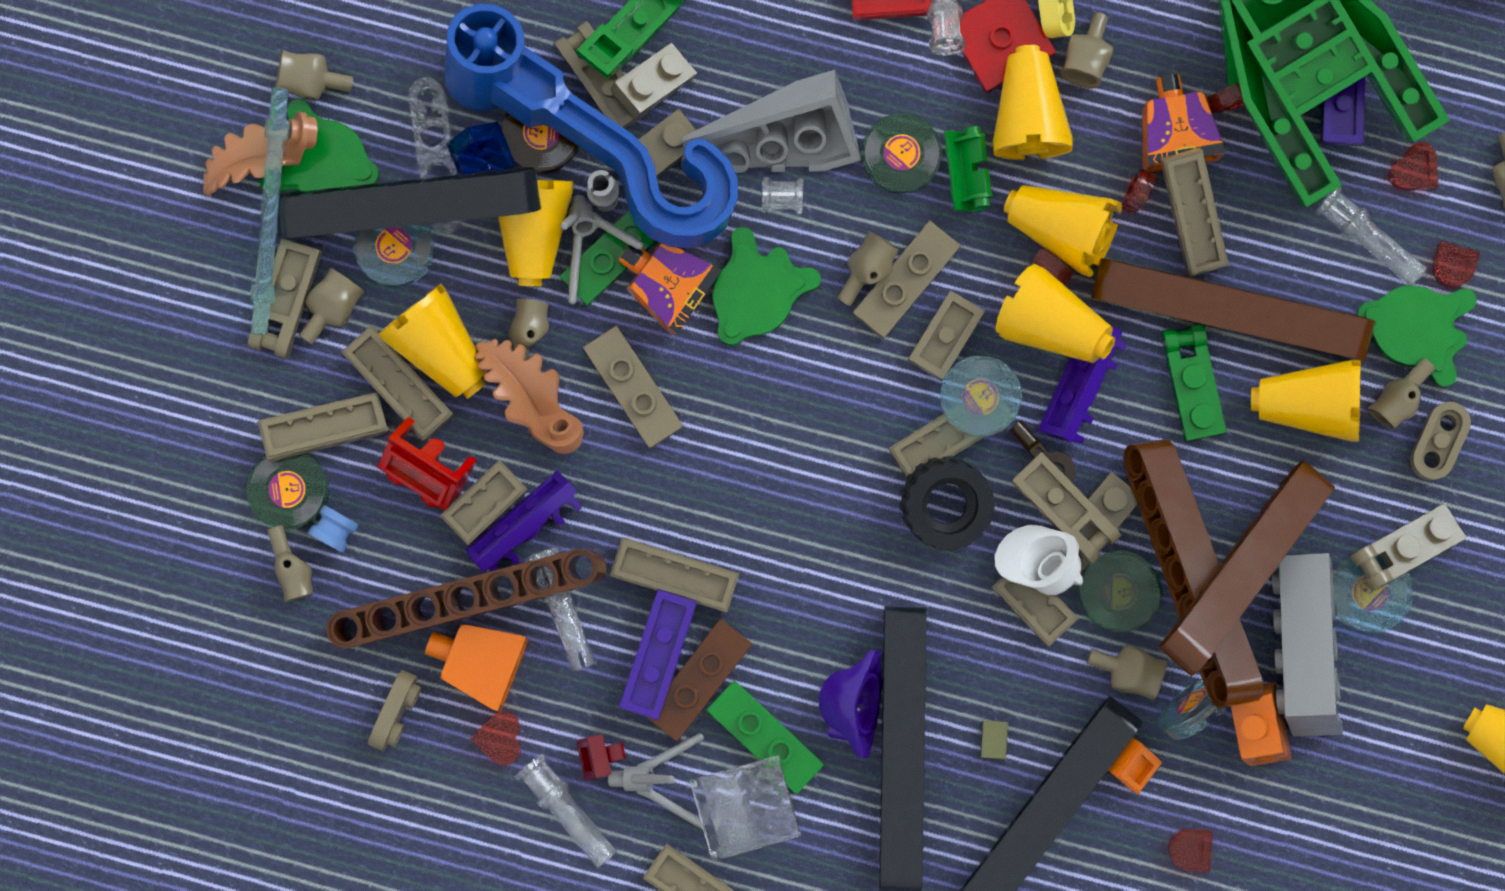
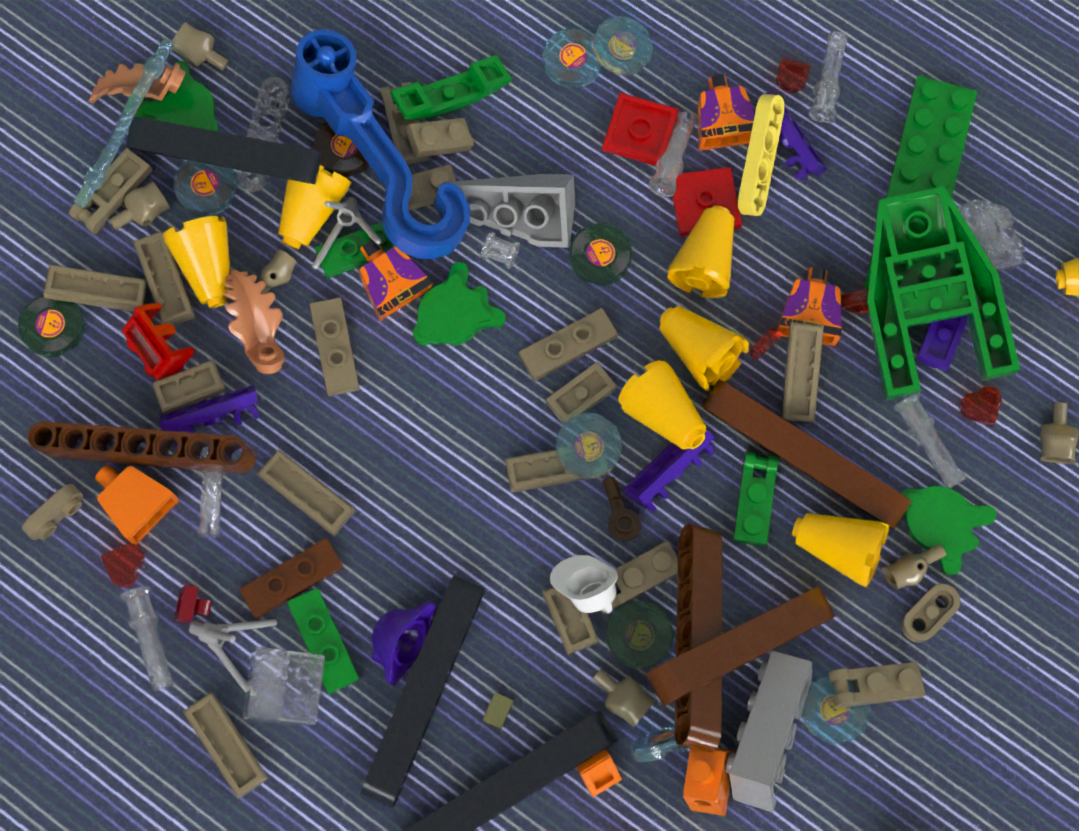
camera: 15 degrees right, 10 degrees down
dark tan piece [267,525,314,602] -> none
medium blue wheel [308,505,359,553] -> none
clear blue panel [446,121,515,174] -> none
light grey pin [587,170,619,212] -> none
dark purple plate [619,589,697,720] -> none
dark tan piece [837,231,899,306] -> none
black tyre [899,456,995,551] -> none
green hinge [944,126,993,212] -> none
dark tan plate [1011,452,1121,564] -> none
clear red tile [1029,248,1072,285] -> none
dark tan piece [1060,12,1114,89] -> none
clear red tile [1432,241,1480,288] -> none

